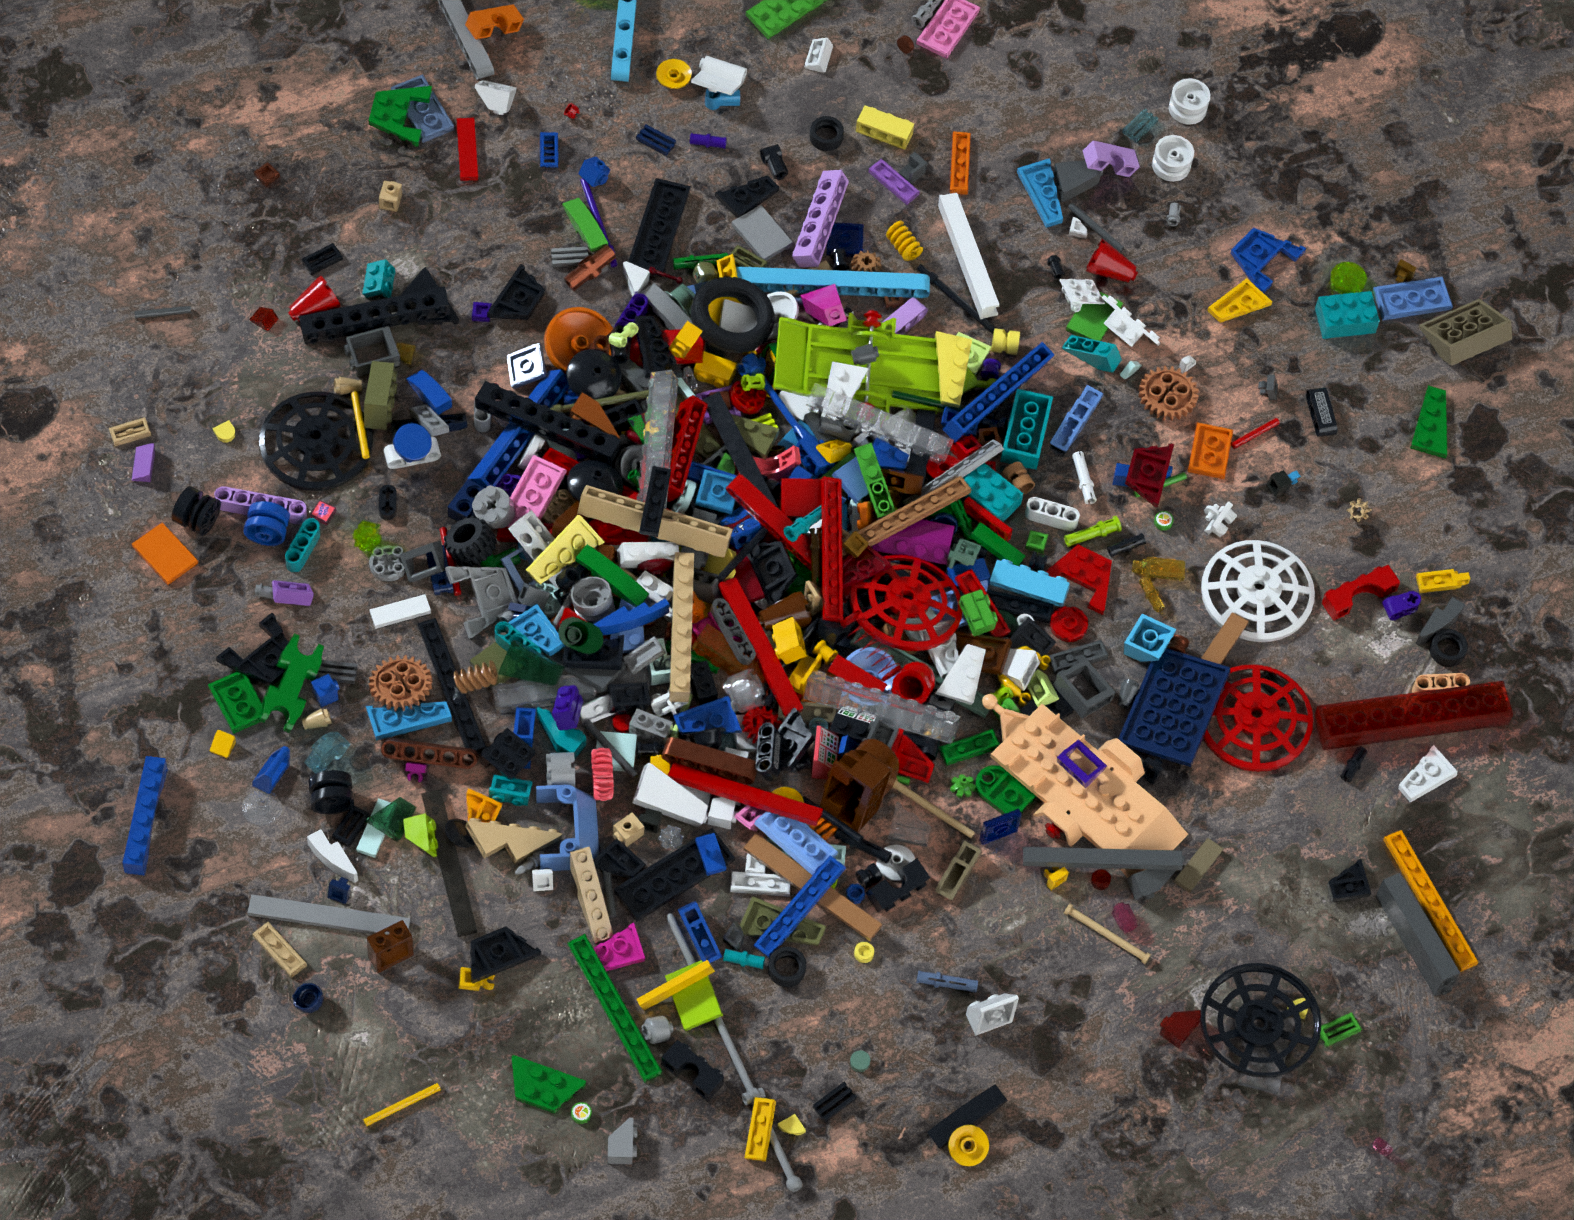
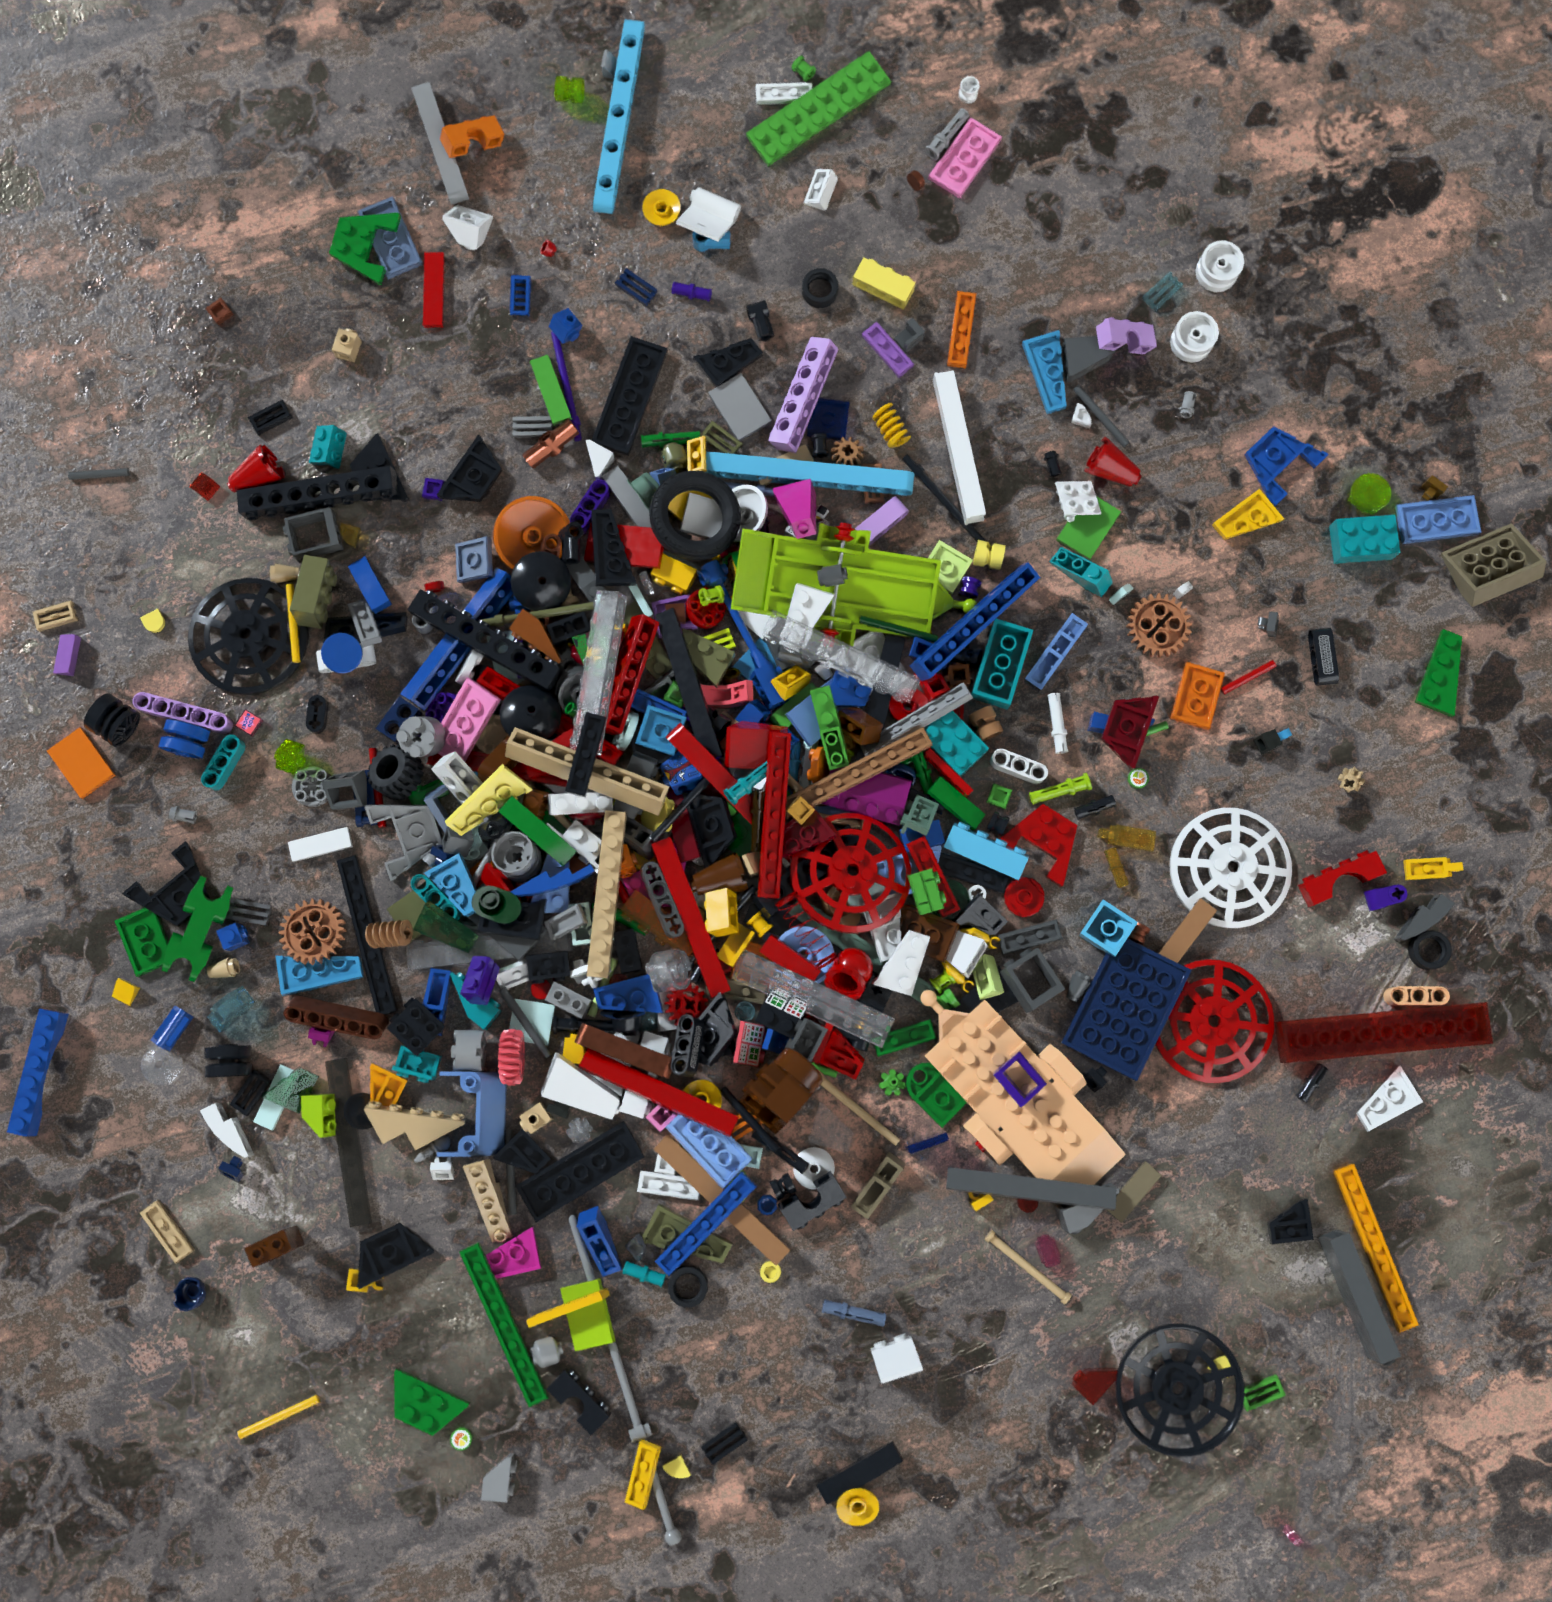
camera: 10 degrees right, 20 degrees up
light grey tile [247,894,411,935] -> none
medium lavender slope [272,580,314,606] -> none
yellowish green bar [609,322,638,348] -> none
dark red hinge [648,266,683,284] -> none
yellow brick [668,320,703,359] -> none
blue tile [695,833,727,876] -> none
sand green tile [850,1050,871,1072] -> none
light yellow wing [935,331,972,408] -> none
white bracket [1102,295,1161,347] -> none
white hips [1204,501,1237,537] -> none

